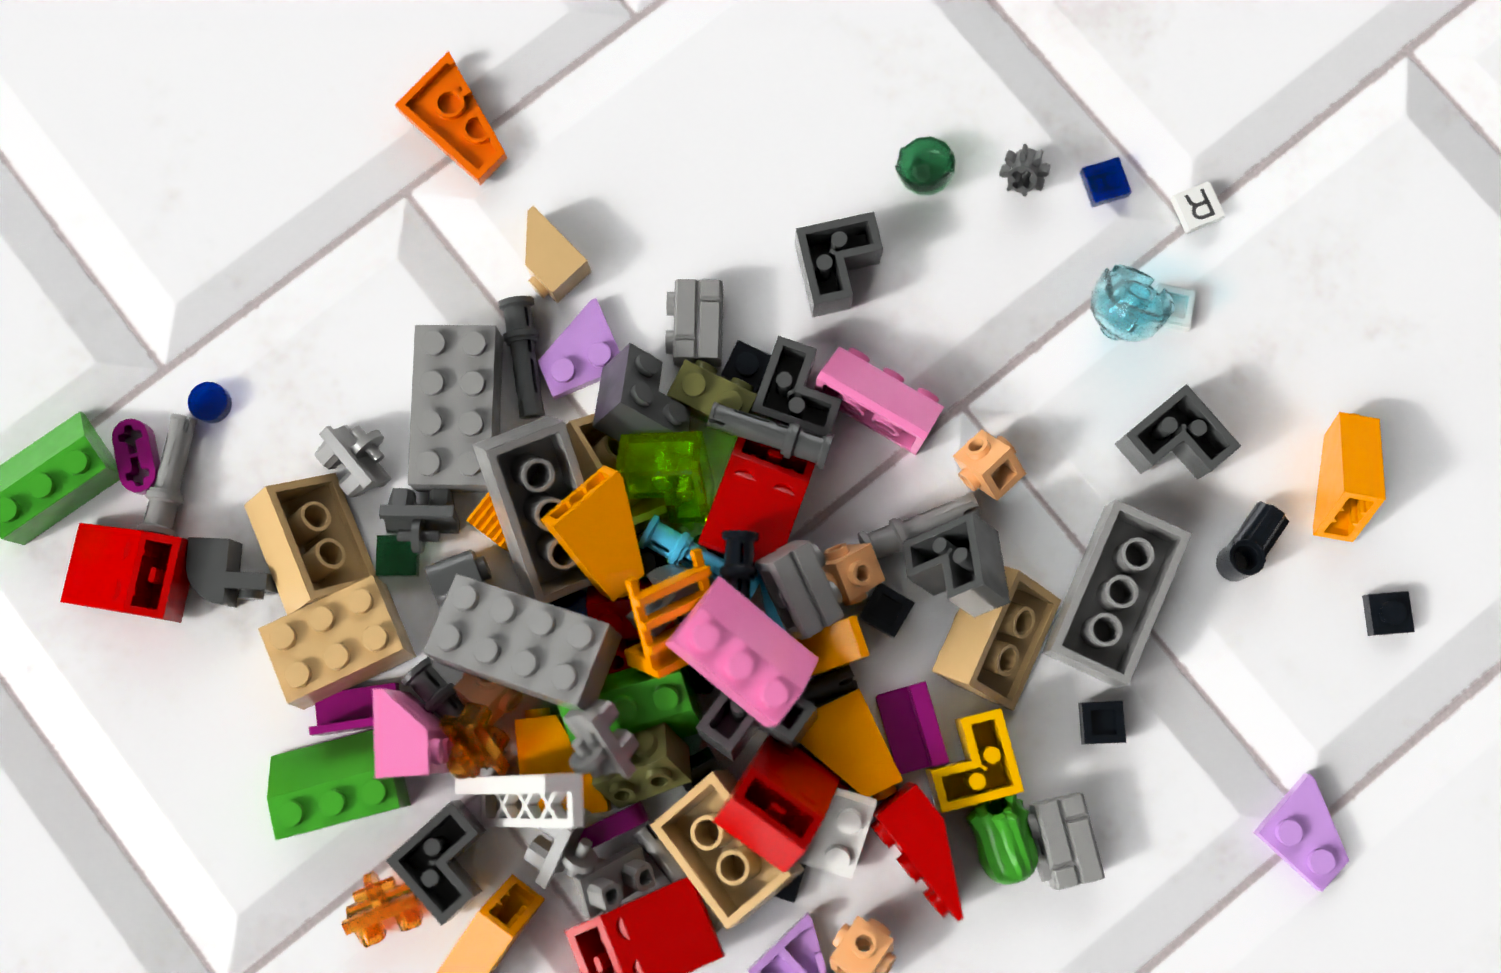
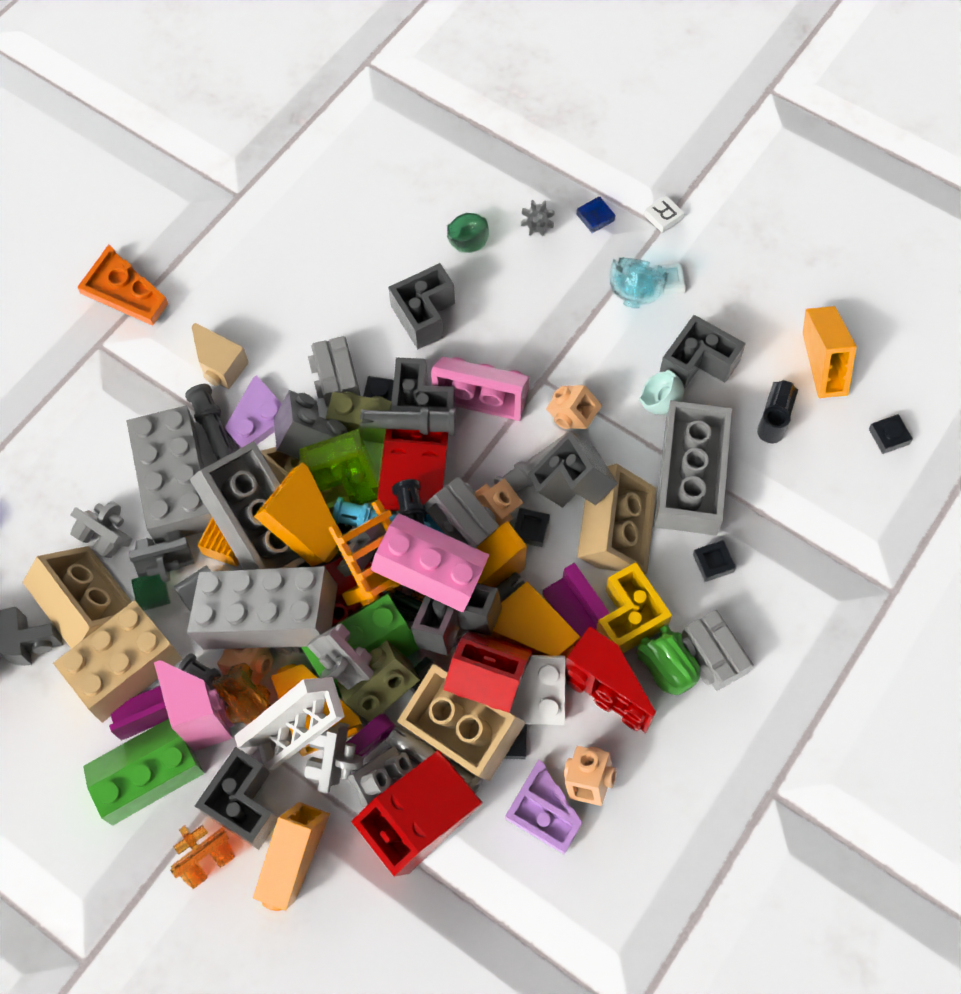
camera: 15 degrees left, 15 degrees down
lavender wing [1253,773,1349,892] -> none
none -> light aqua hair [639,370,684,415]

